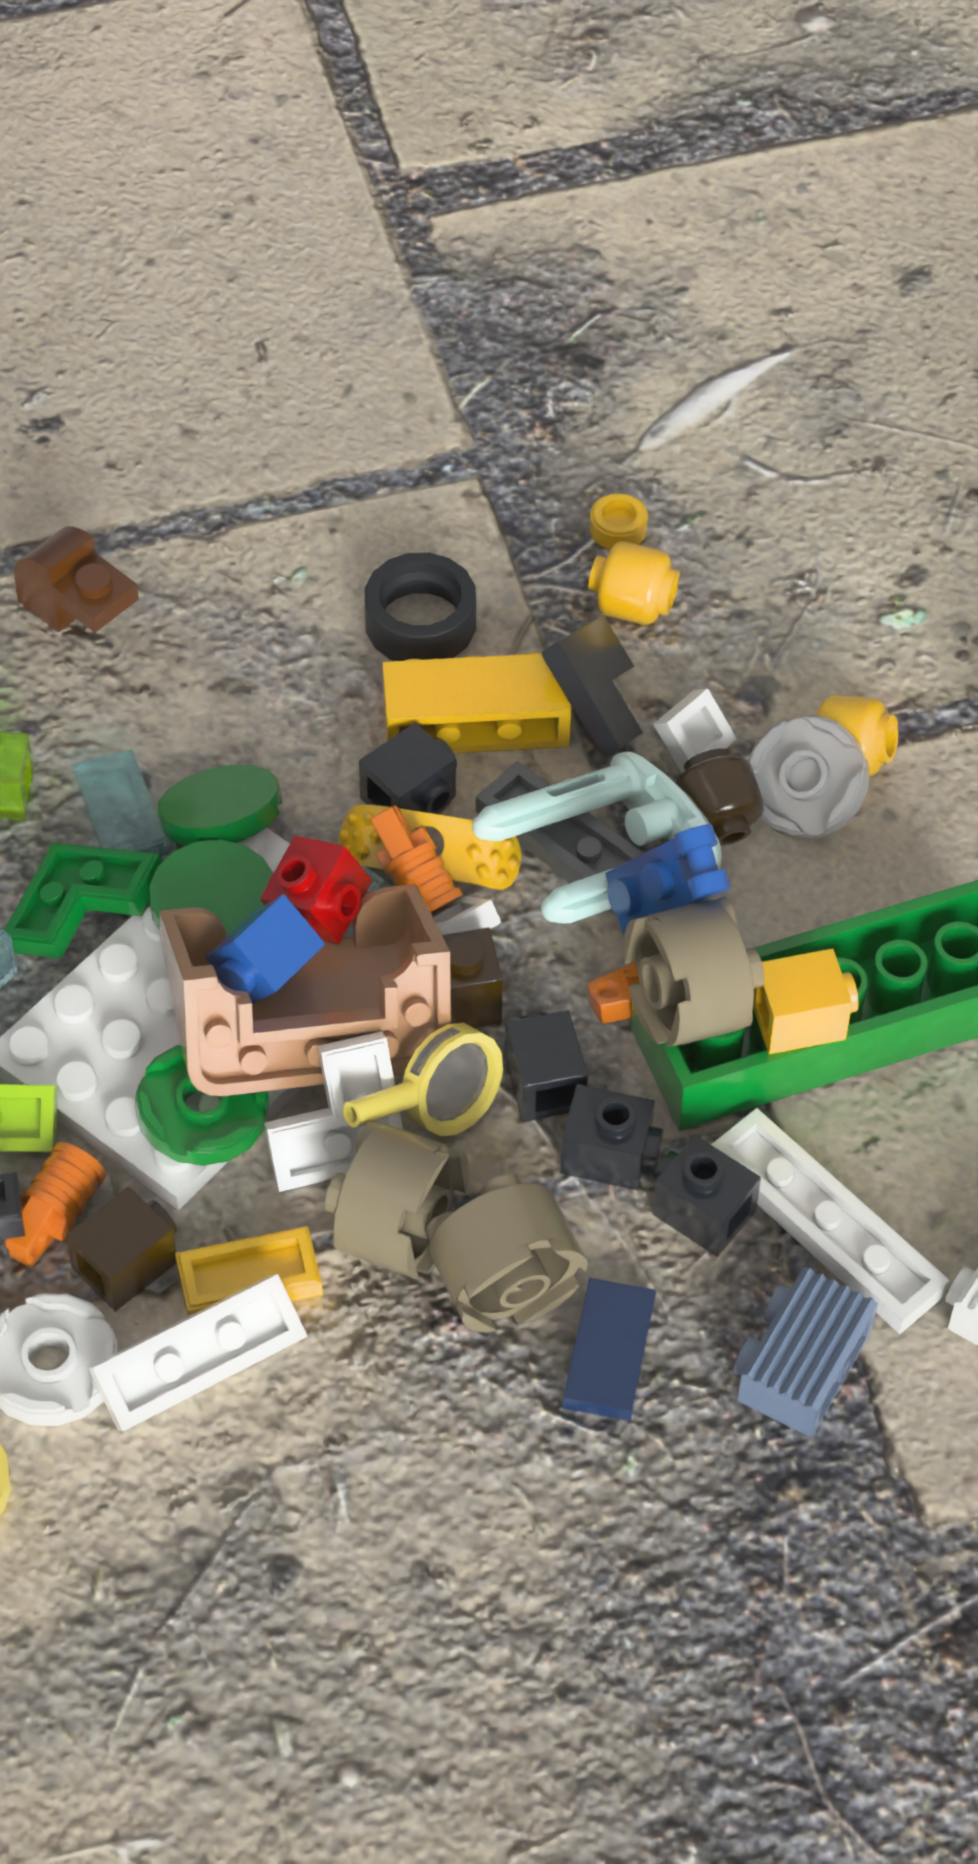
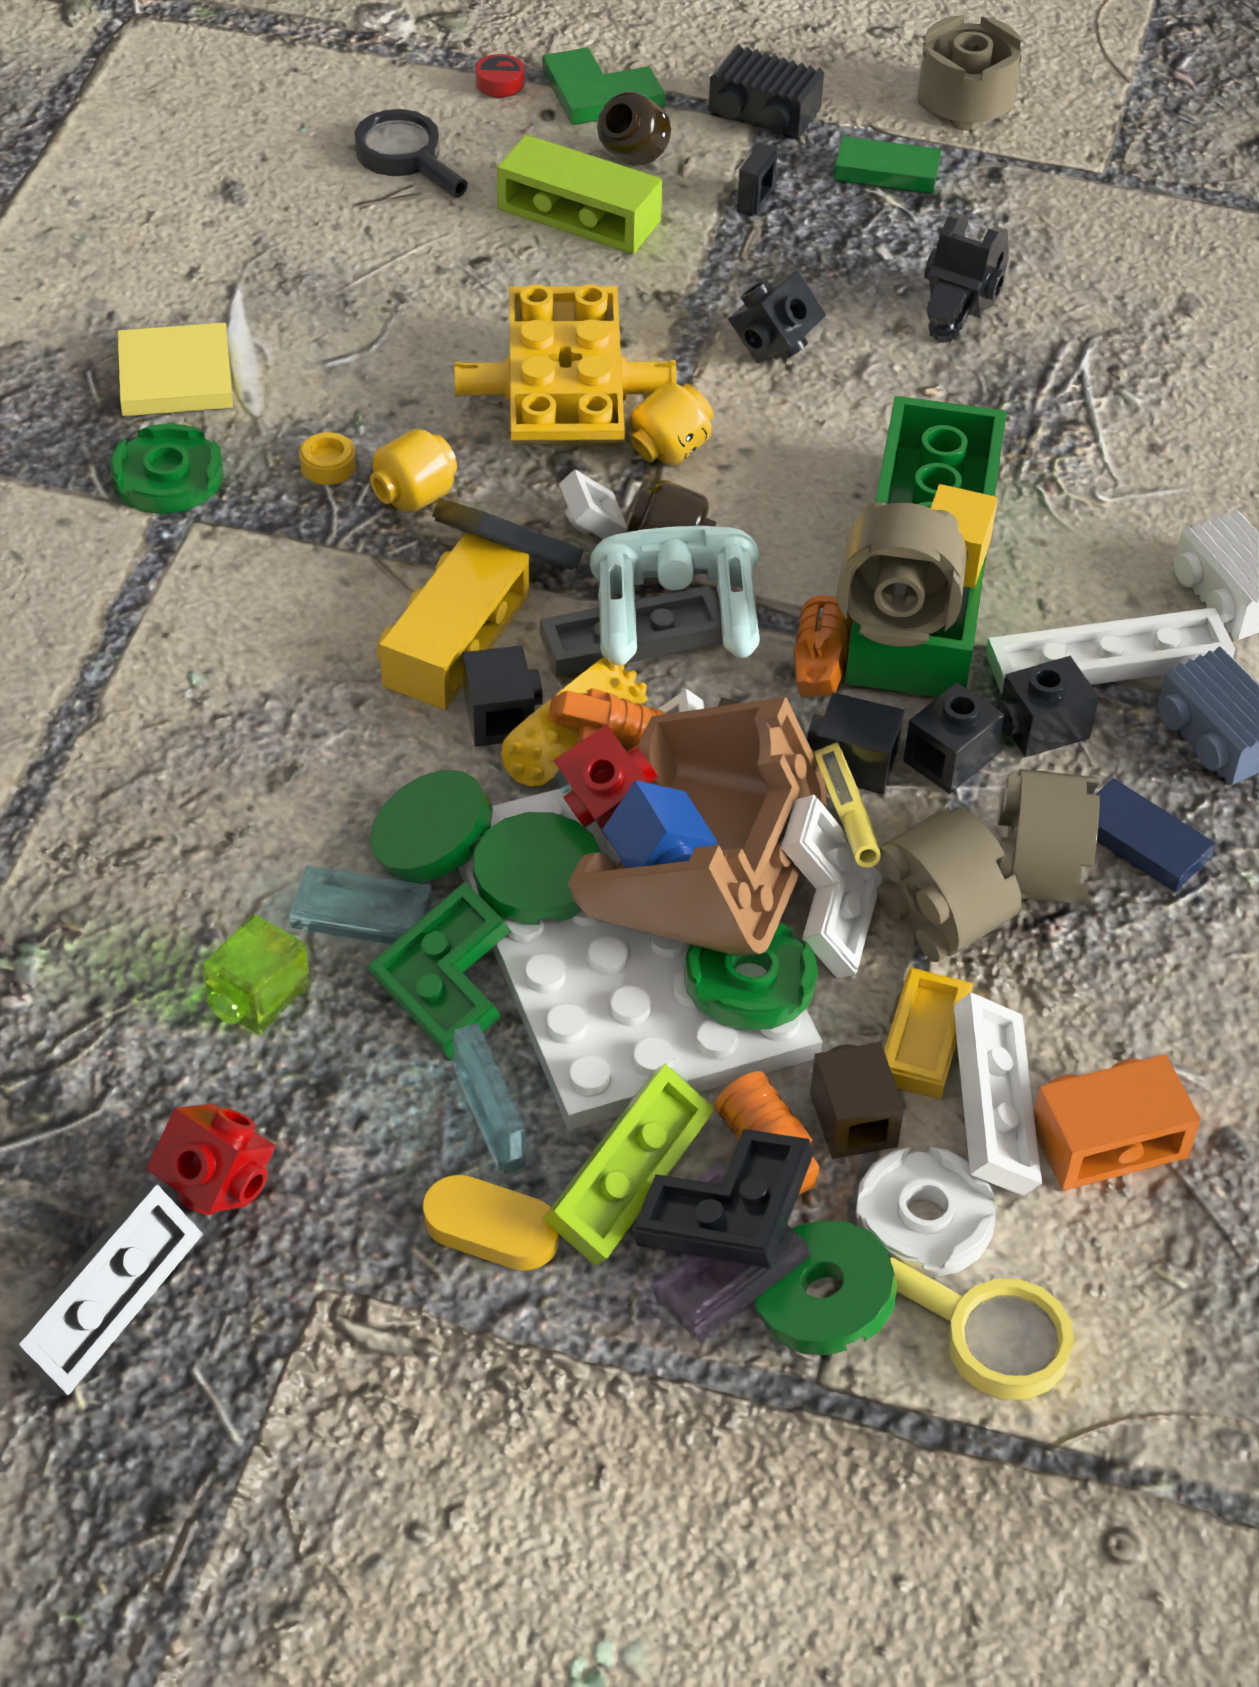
camera: 60 degrees left, 5 degrees down
reddish brown brick [14,526,139,633] -> none
black tyre [364,552,476,661] -> none
blue plate [605,824,731,935] -> none
light grey tile [748,715,869,839] -> none
none -> green tile [110,423,224,514]
none -> light yellow tile [118,322,233,416]
none -> yellow slope [454,284,676,445]
none -> orange brick [1034,1054,1201,1191]

